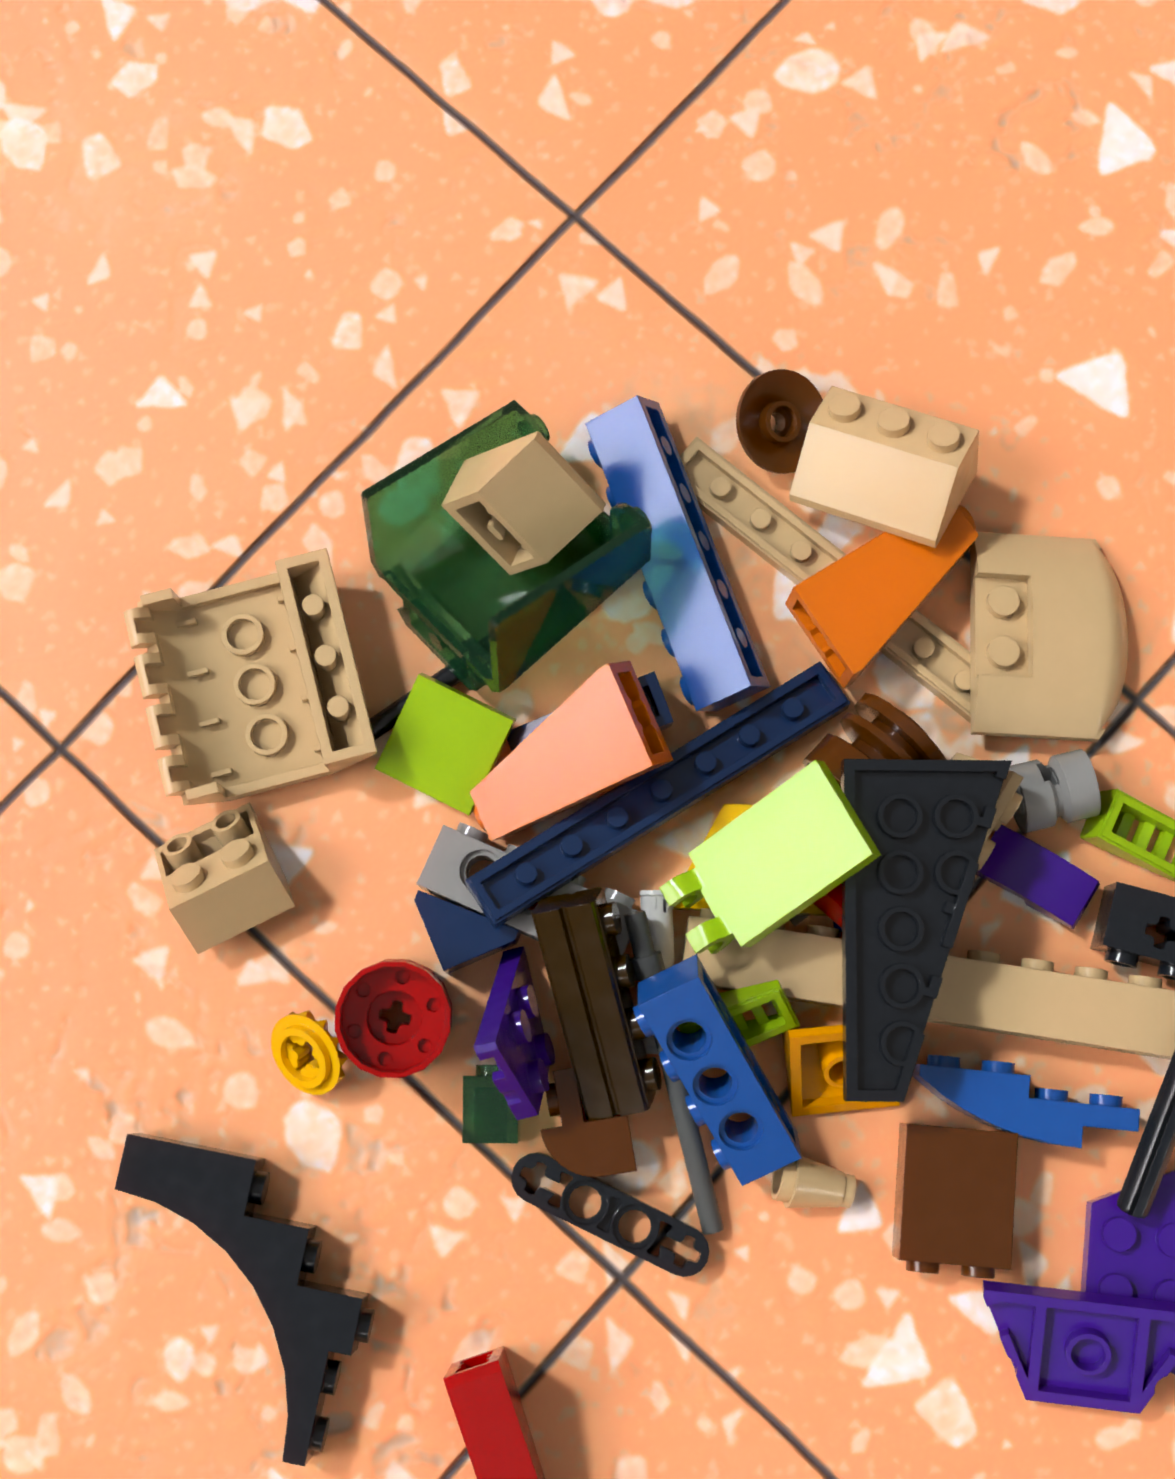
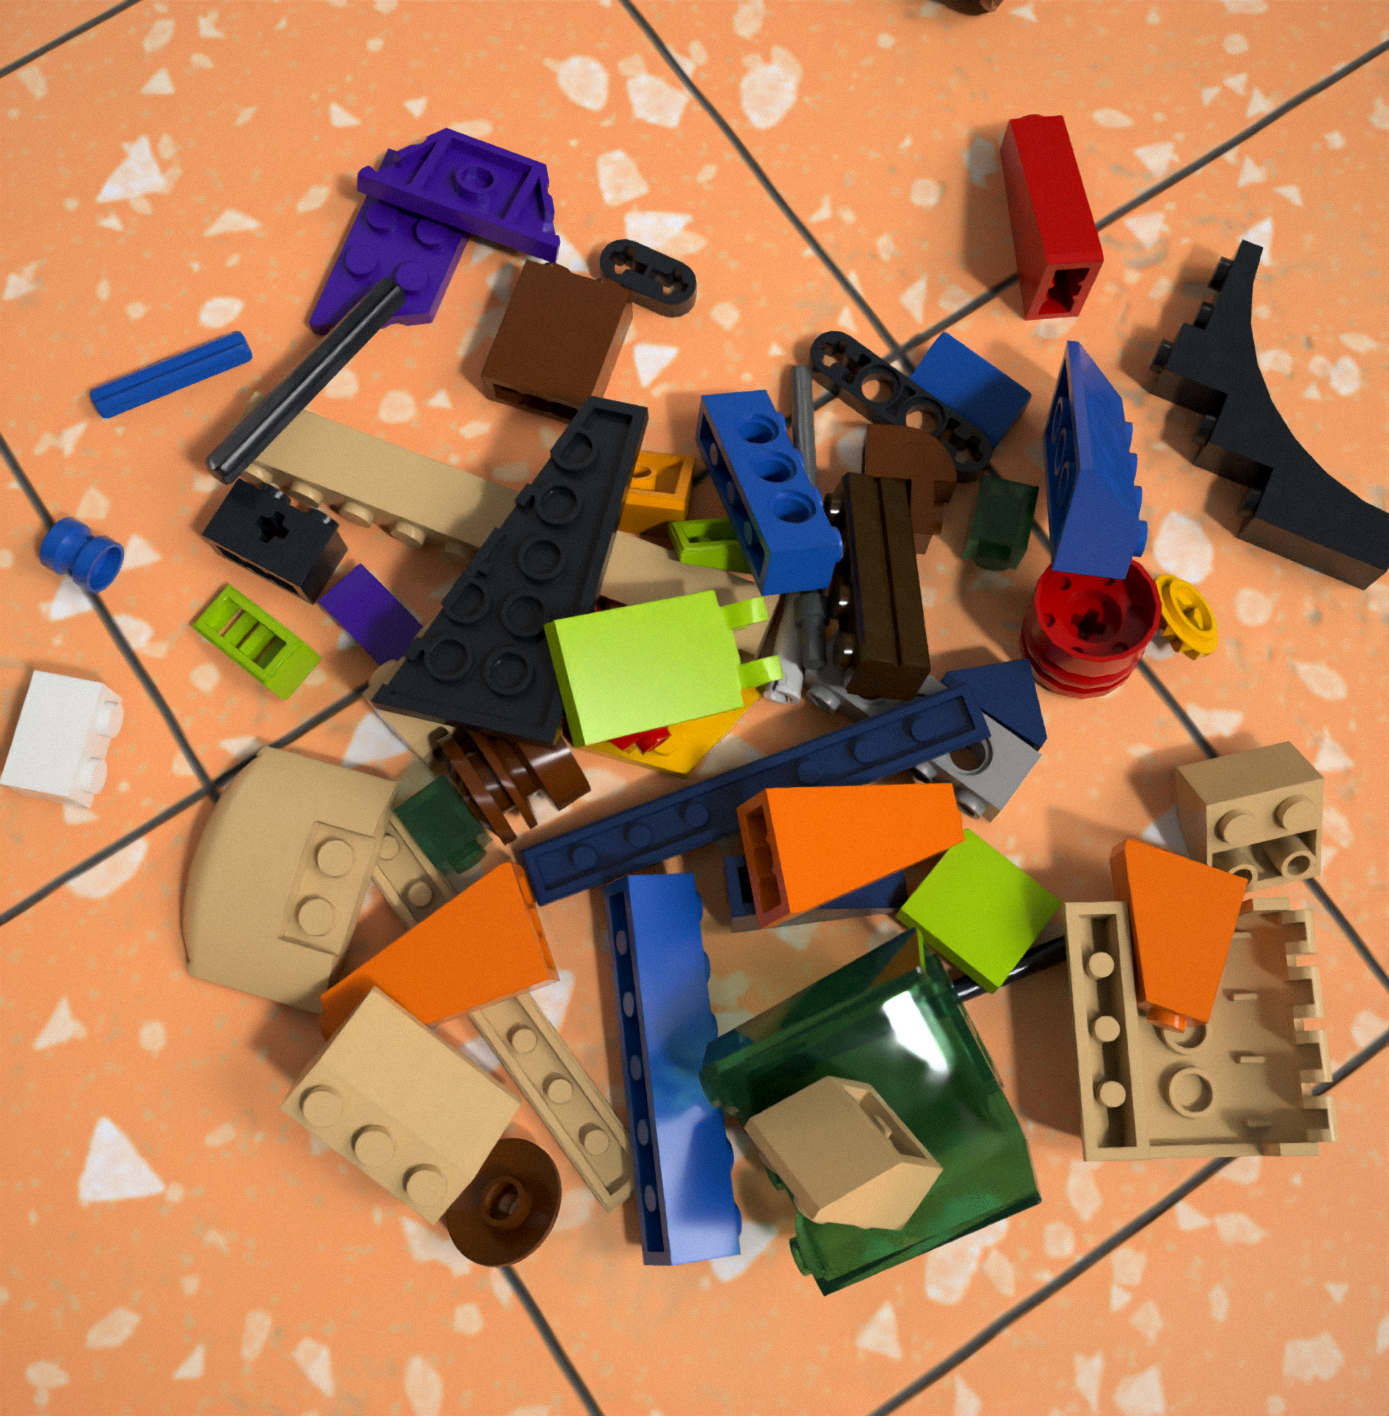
camera: 170 degrees left, 5 degrees down
dark purple wing [473,946,555,1120] -> none
tan cone [771,1155,856,1208] -> none
blue slope [912,1055,1140,1148] -> none
light grey wheel [1009,749,1101,834] -> none
none -> clear green brick [394,774,493,875]
none -> black beam [600,239,697,318]
none -> blue slope [910,332,1032,450]
none -> blue slope [1042,340,1148,580]
none -> orange slope [1109,837,1248,1033]

